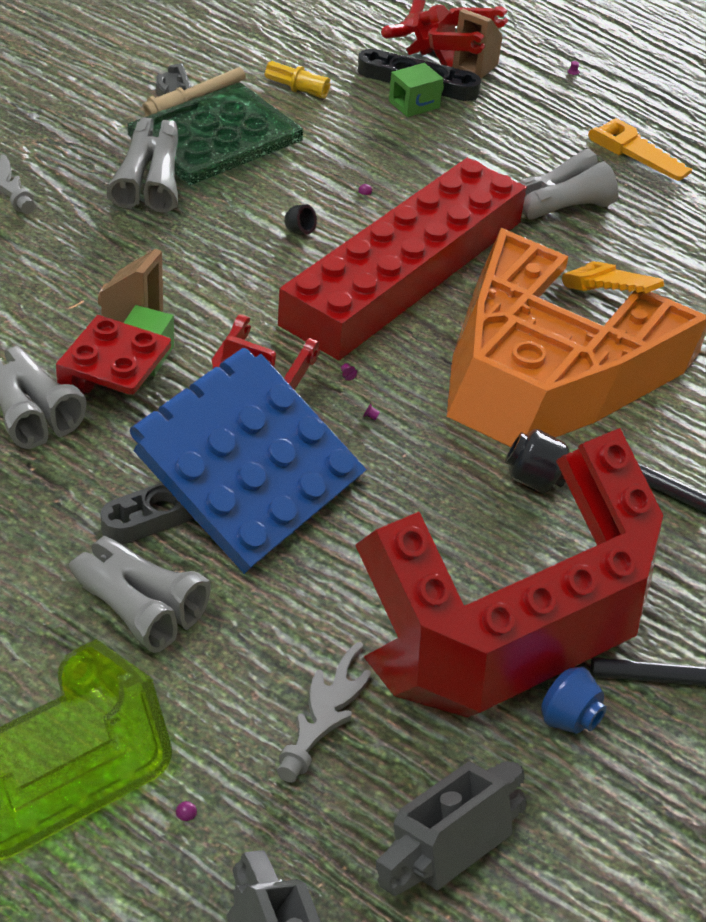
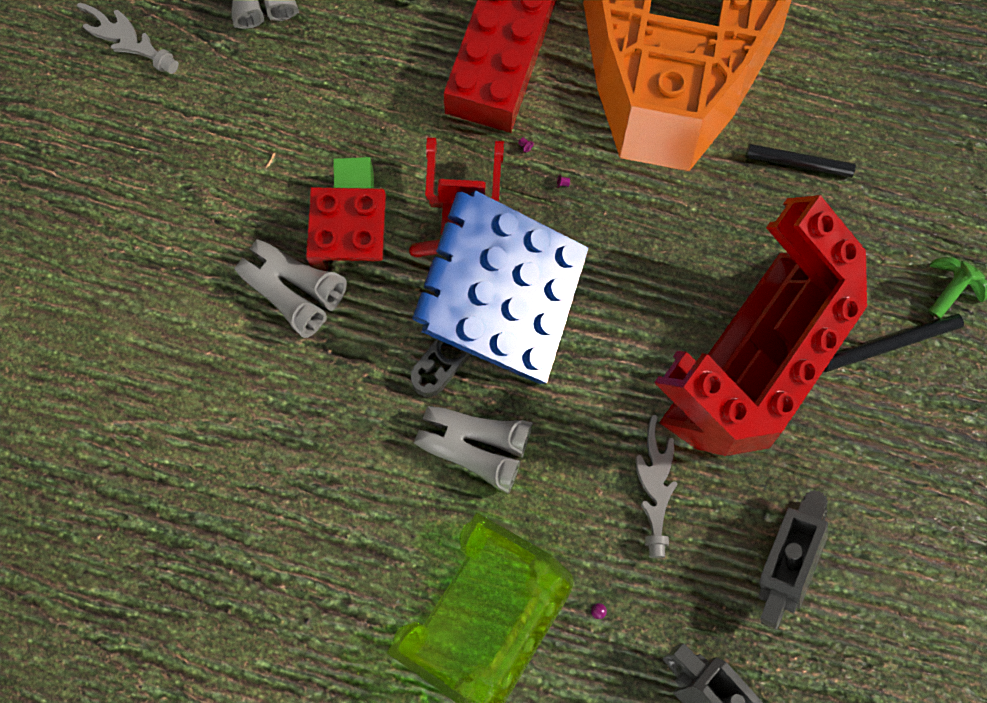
camera: 20 degrees left, 30 degrees up
medium nougat slope [98,249,163,323] -> none
black head [505,429,569,494] -> none
blue cone [541,667,607,734] -> none

